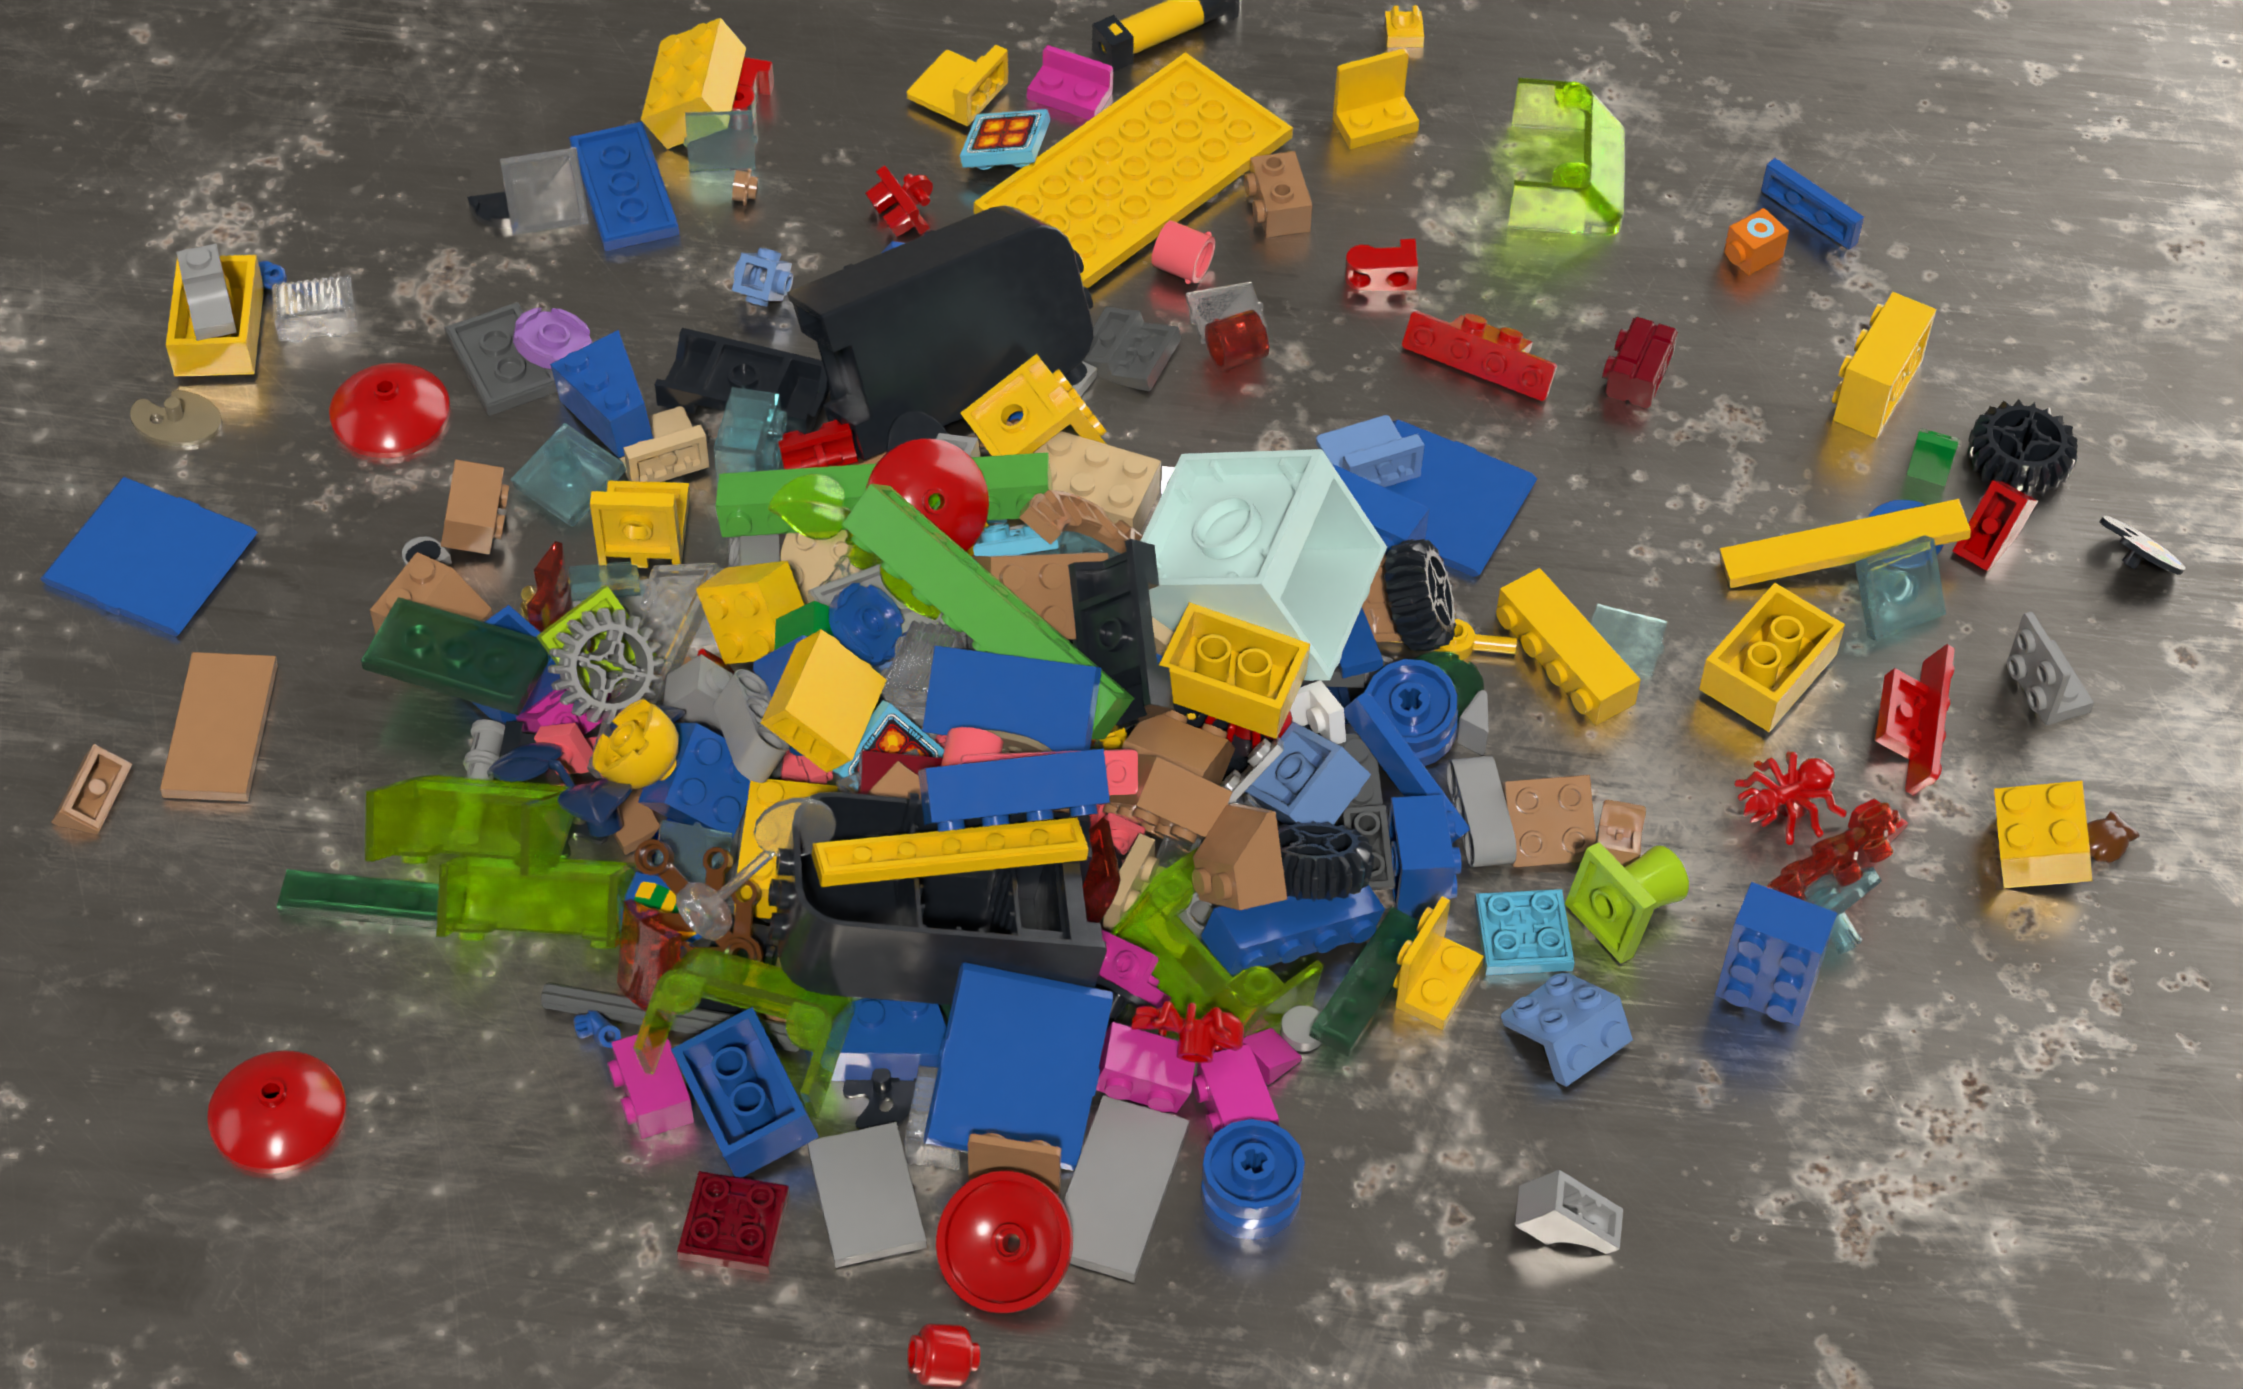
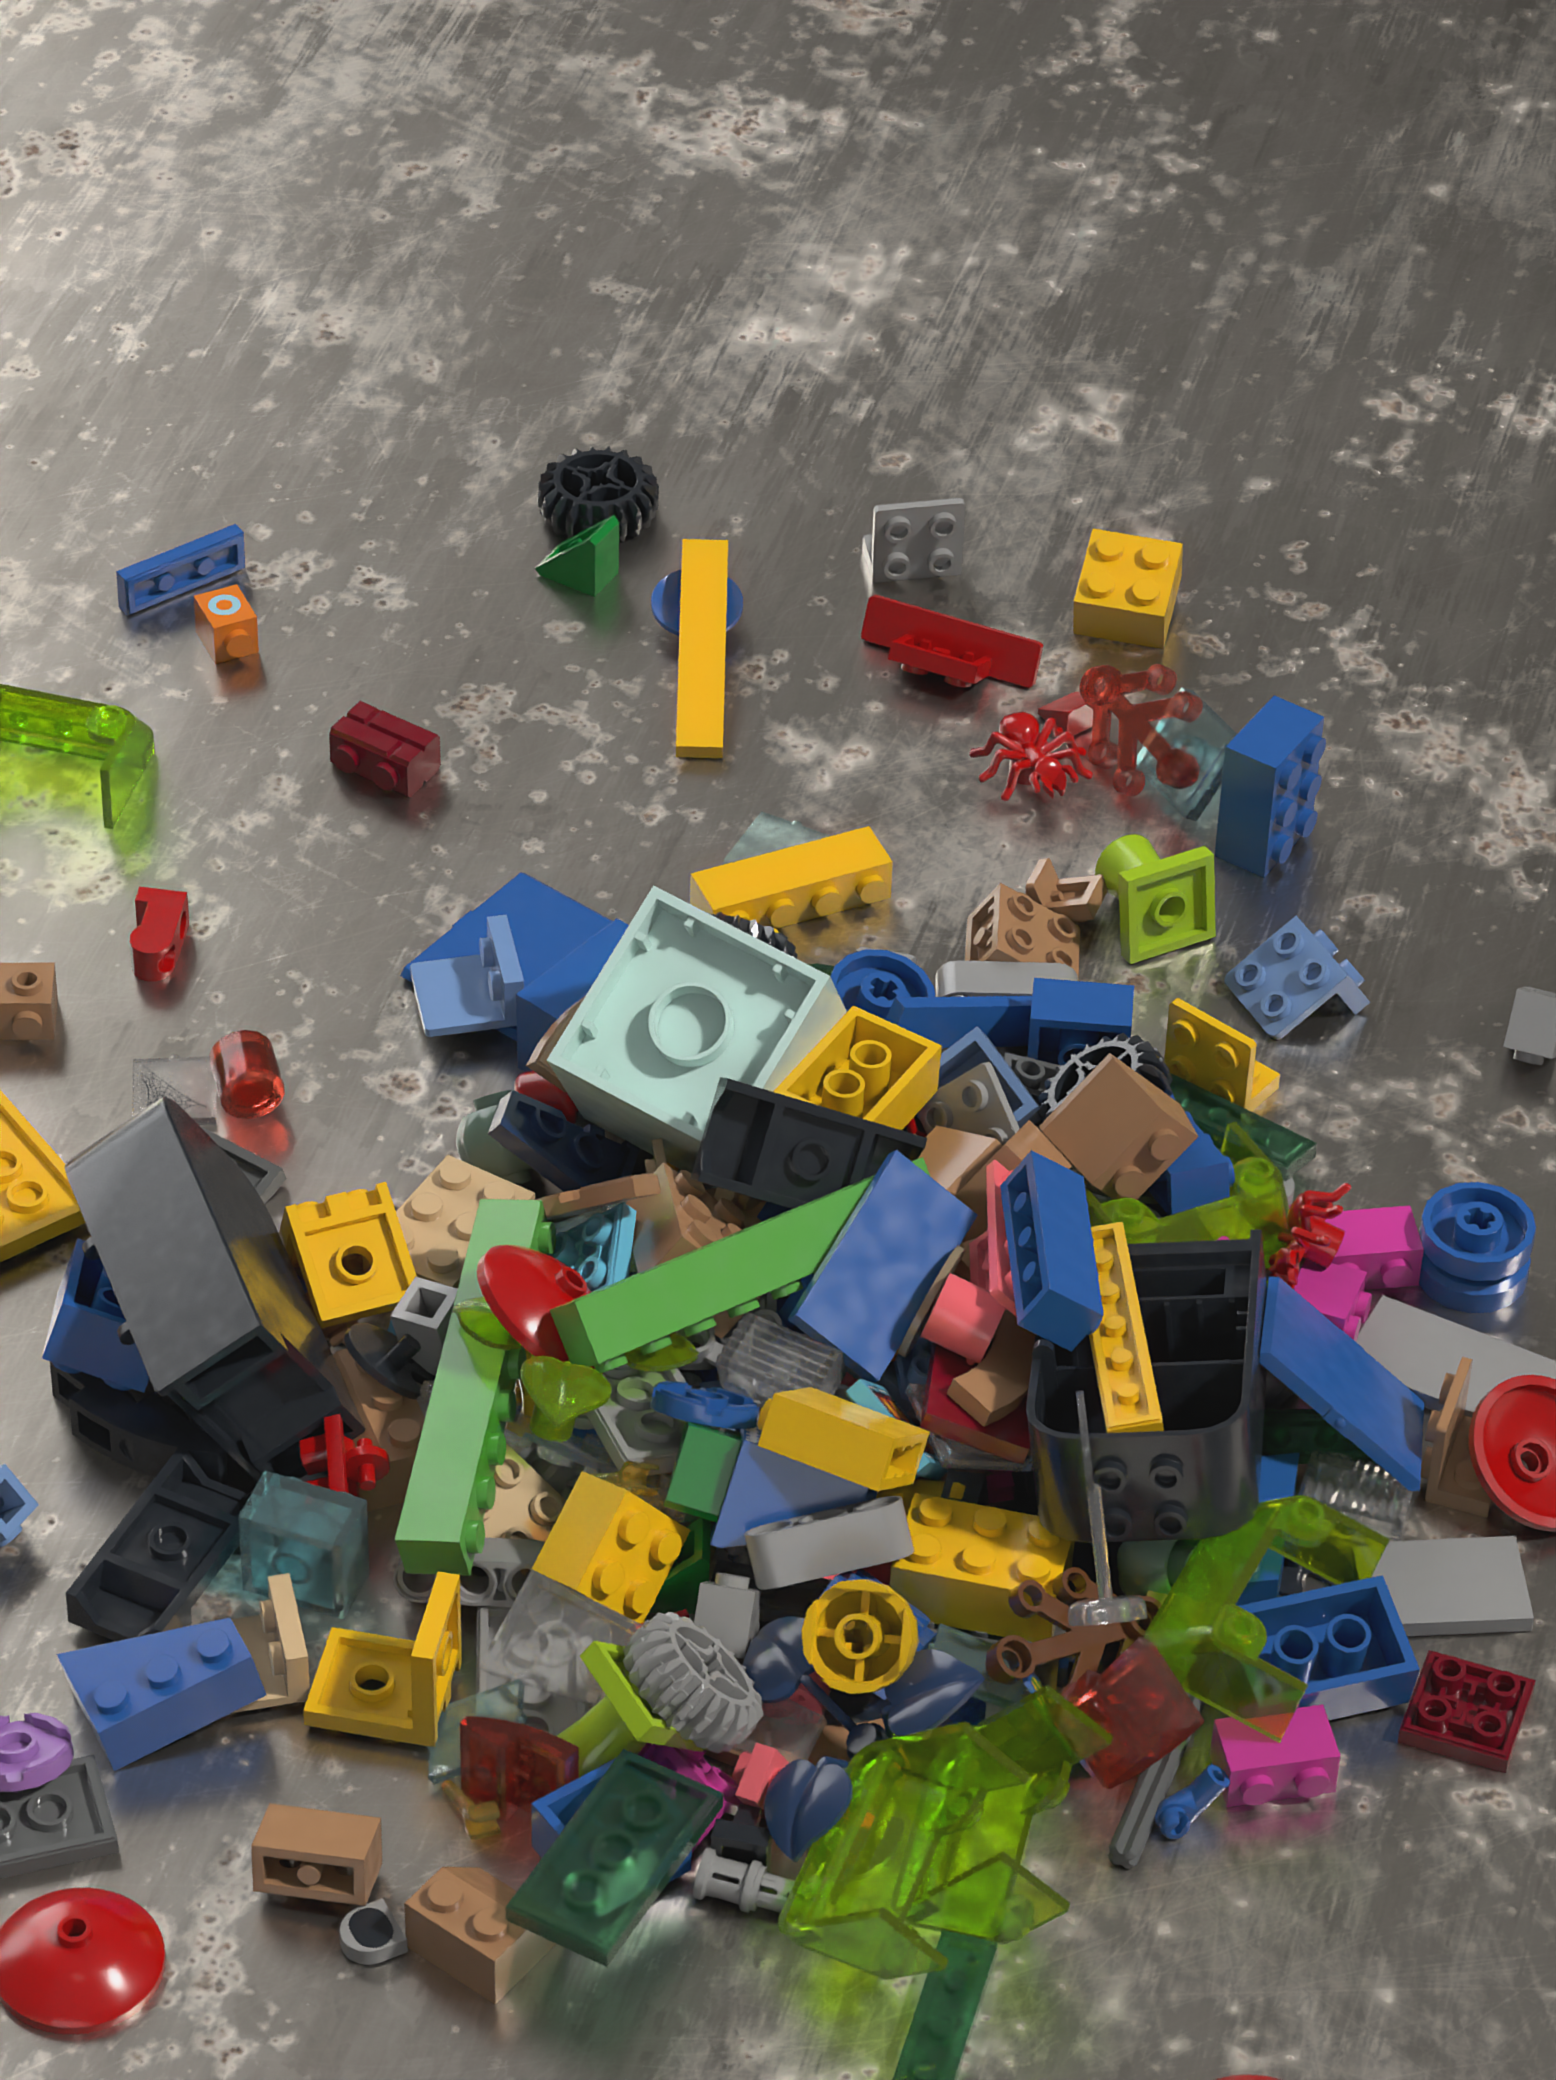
camera: 80 degrees left, 10 degrees down
clear light blue tile [511,423,626,528] -> none
coral piece [1151,220,1215,284] -> none
red bracket [1402,311,1557,401] -> none
medium azure tile [1474,889,1575,976] -> none
yellow brick [1699,583,1845,732] -> none
yellow brick [1832,292,1937,439] -> none
clear light blue tile [1855,535,1946,642] -> none
red slope [1952,480,2038,571] -> none
black piece [2099,515,2186,575] -> none
none -> clear yellow hand [590,1460,659,1497]

